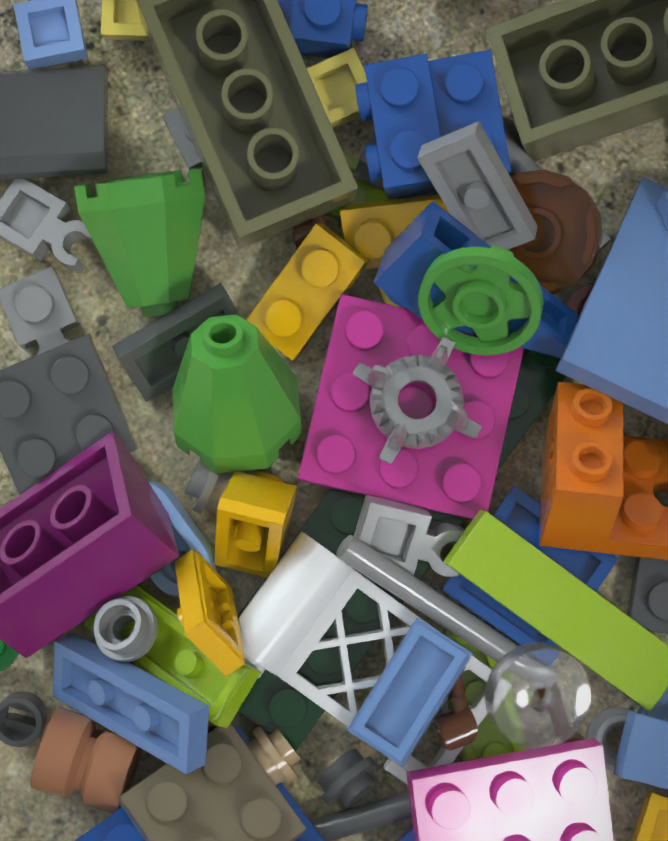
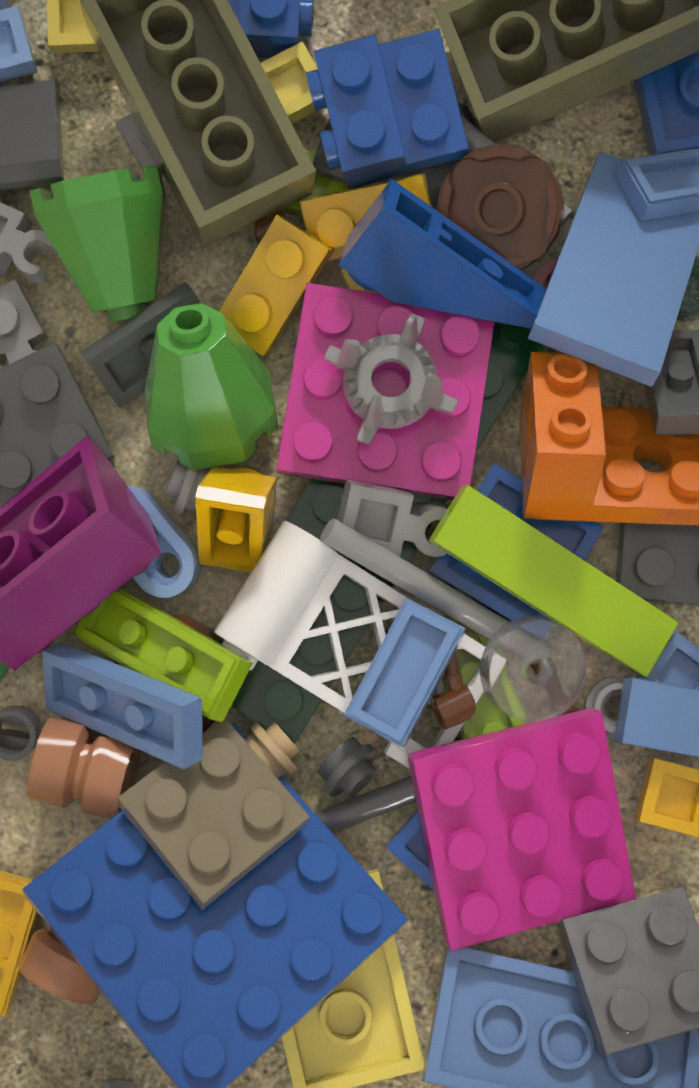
camera: 10 degrees left, 0 degrees up
light grey plate [93,596,158,662] -> none
yellow plate [175,549,245,677] -> none
light grey plate [417,121,538,250] -> none
bright green wheel [418,245,543,355] -> none

